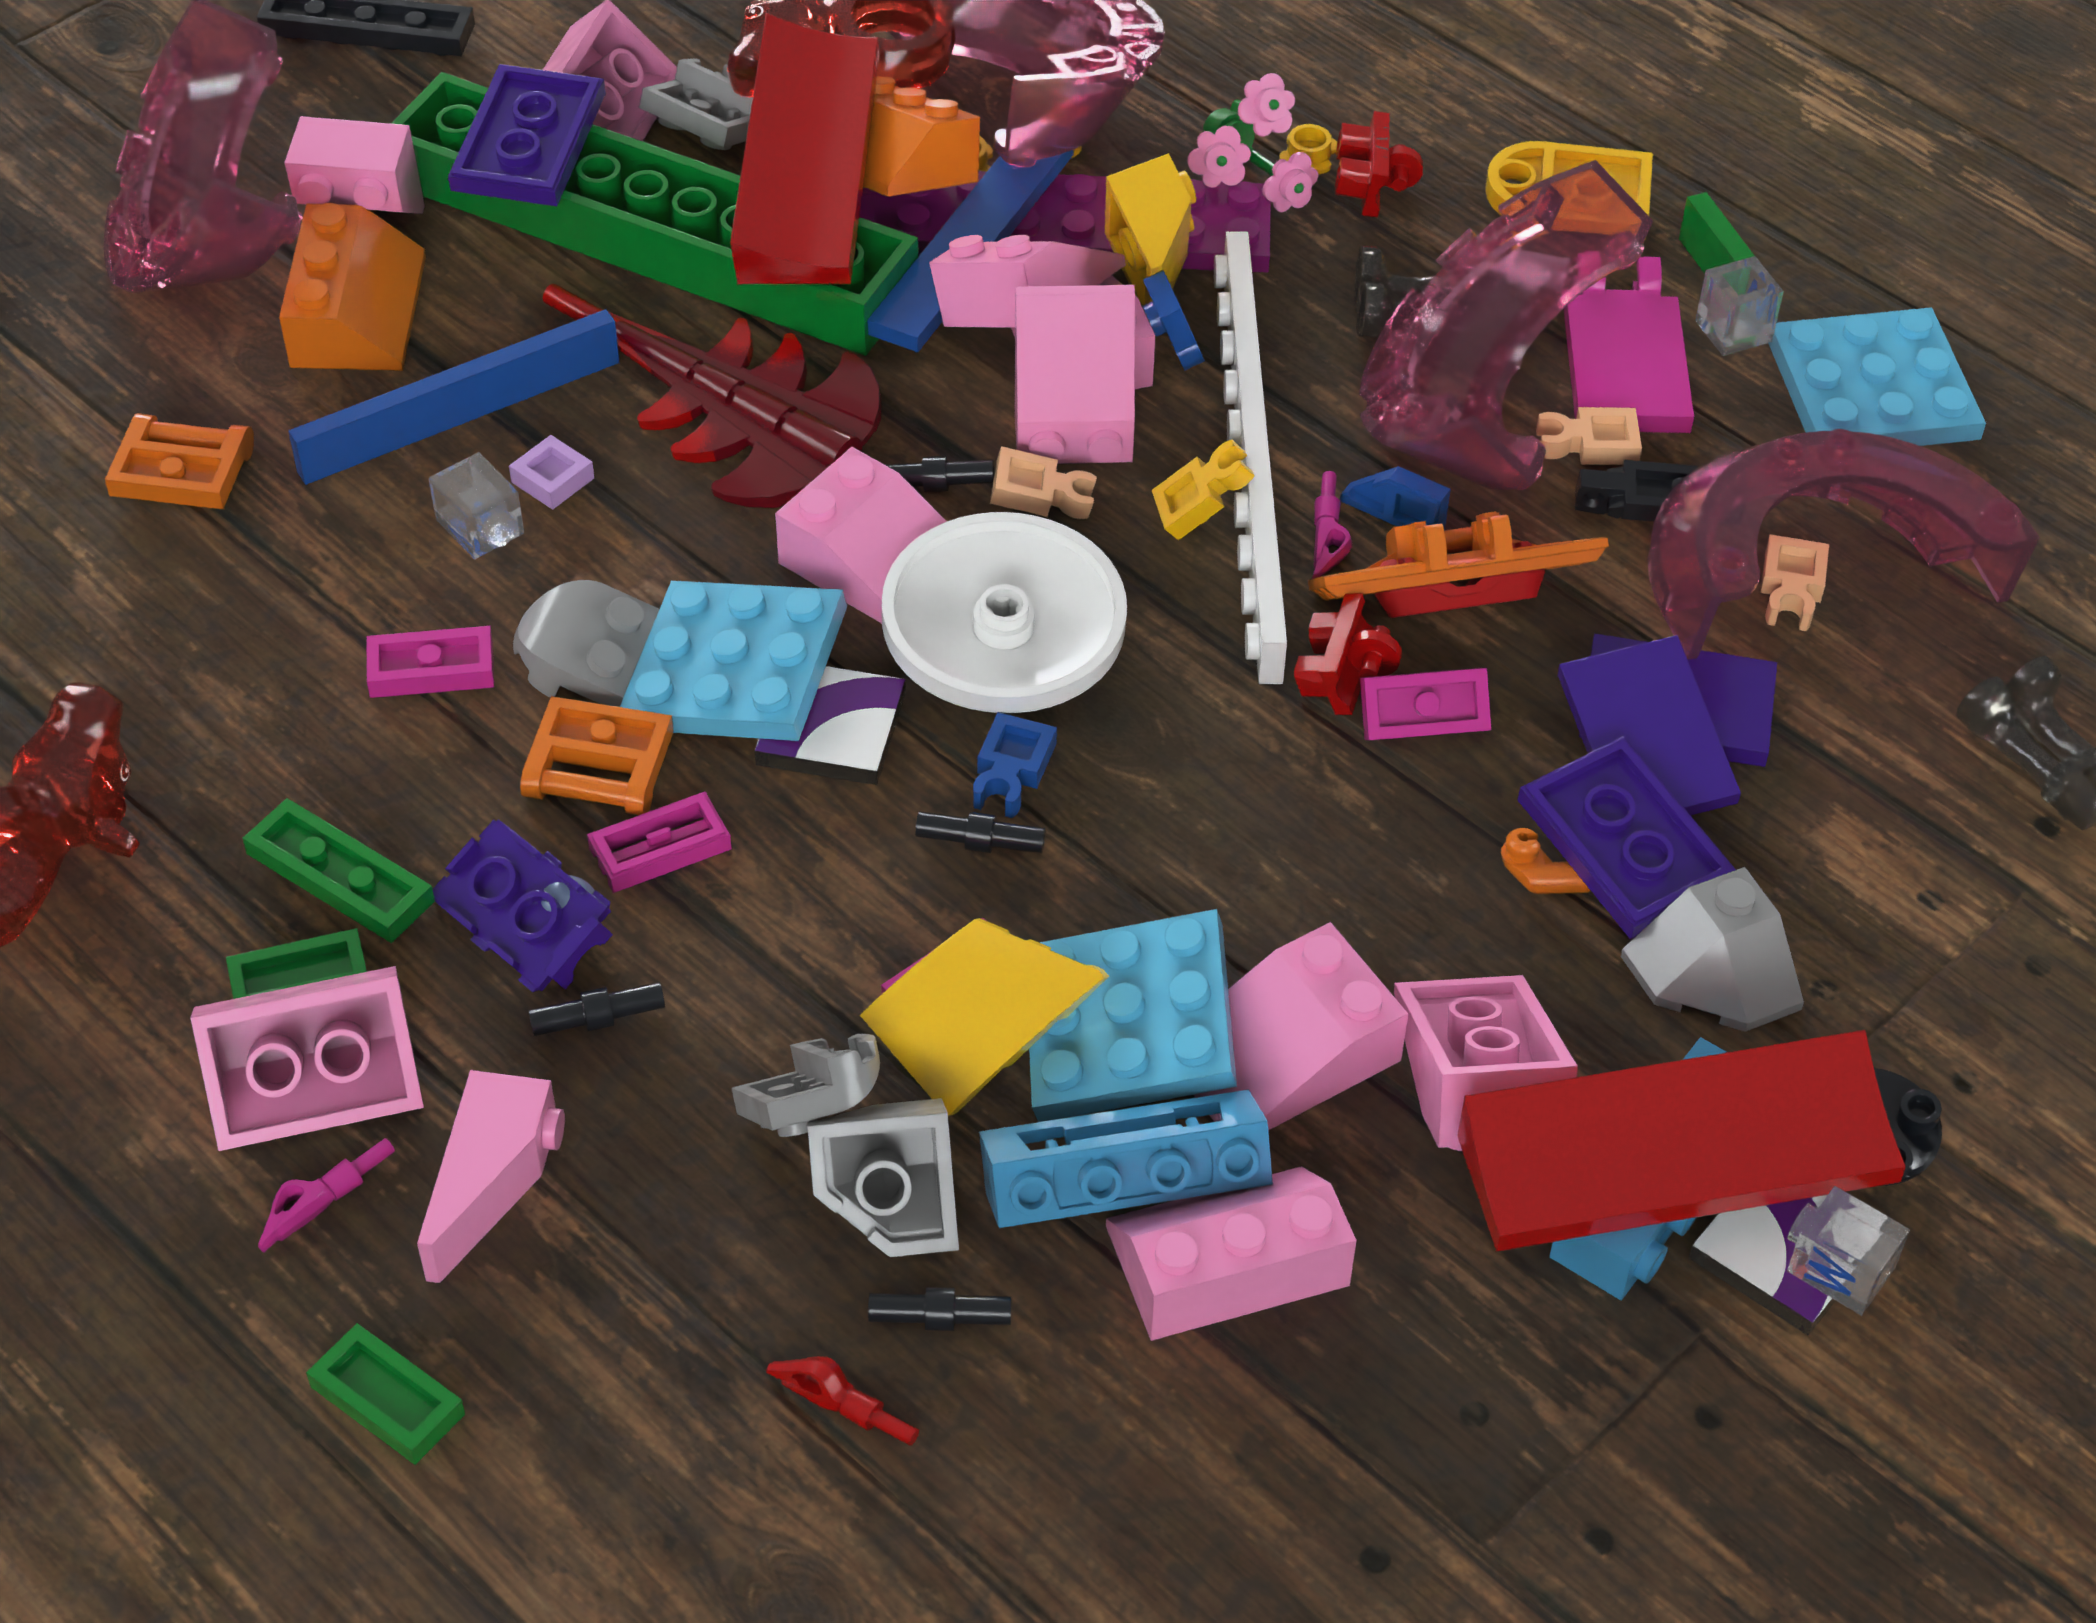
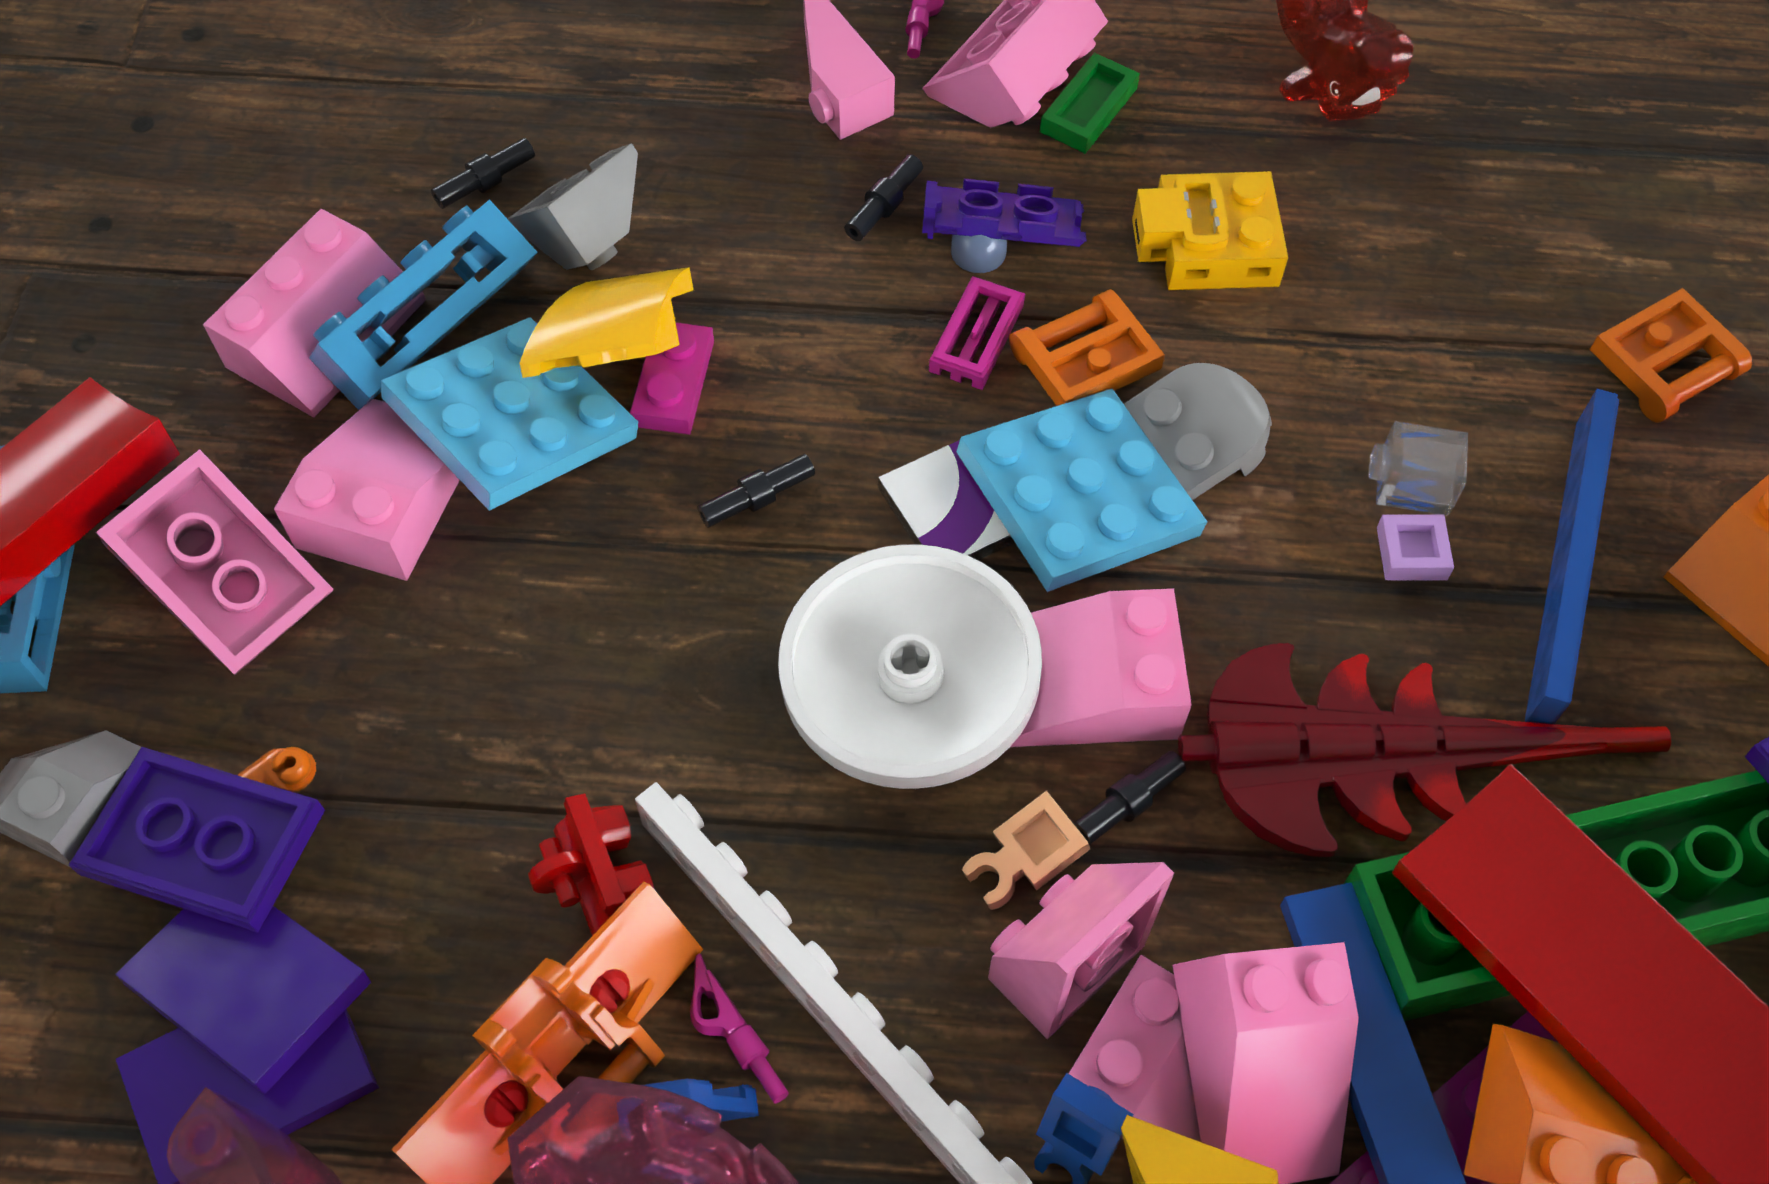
camera: 140 degrees right, 10 degrees up
green plate [242,798,435,943] -> none
dark pink plate [366,626,495,698] -> none
light grey slope [732,1034,880,1137] -> none
red hand [766,1356,919,1446] -> none
blue plate [973,712,1057,818] -> none
yellow plate [1152,440,1254,541] -> none
dark pink plate [1360,668,1491,740] -> none
none -> yellow piece [1132,171,1288,290]

